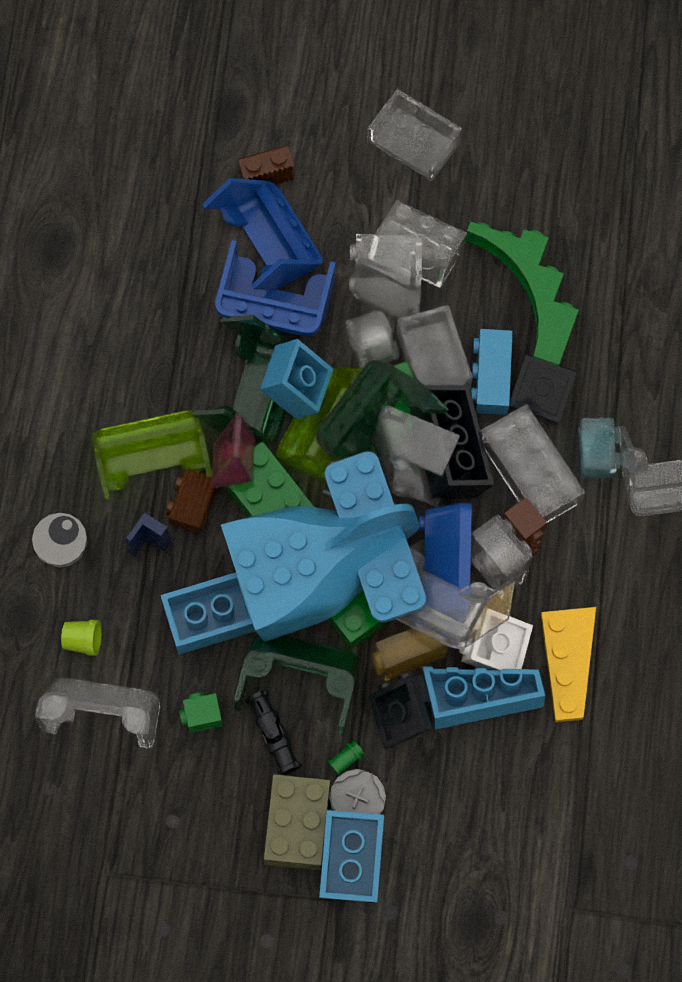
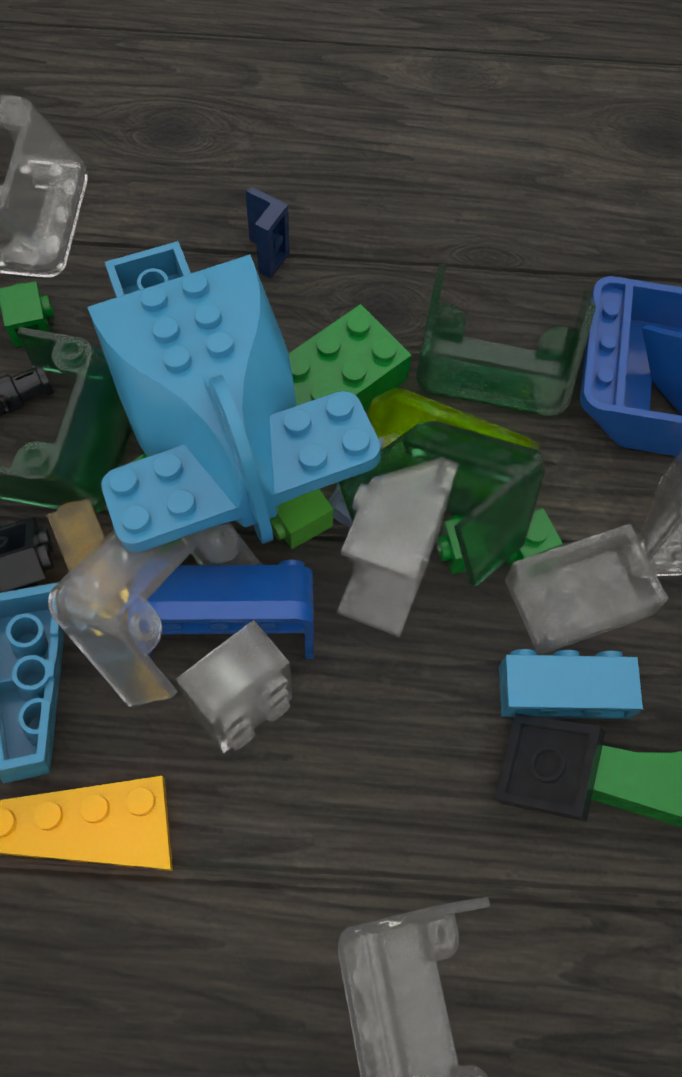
camera: 85 degrees right, 5 degrees down
light grey tile [32,513,88,568] -> none
lime piece [61,619,102,656] -> none
clear neon green windscreen [92,411,213,499] -> none
reddish brown brick [166,469,218,534] -> none
clear pink slope [211,413,255,488] -> none
dark azure brick [260,339,333,419] -> none
clear brick [345,309,399,371] -> none
black brick [407,385,494,498] -> none
white plate [459,607,533,671] -> none
clear brick [480,404,585,522] -> none
reddish brown brick [499,497,547,562] -> none
clear light blue brick [579,418,621,478] -> none

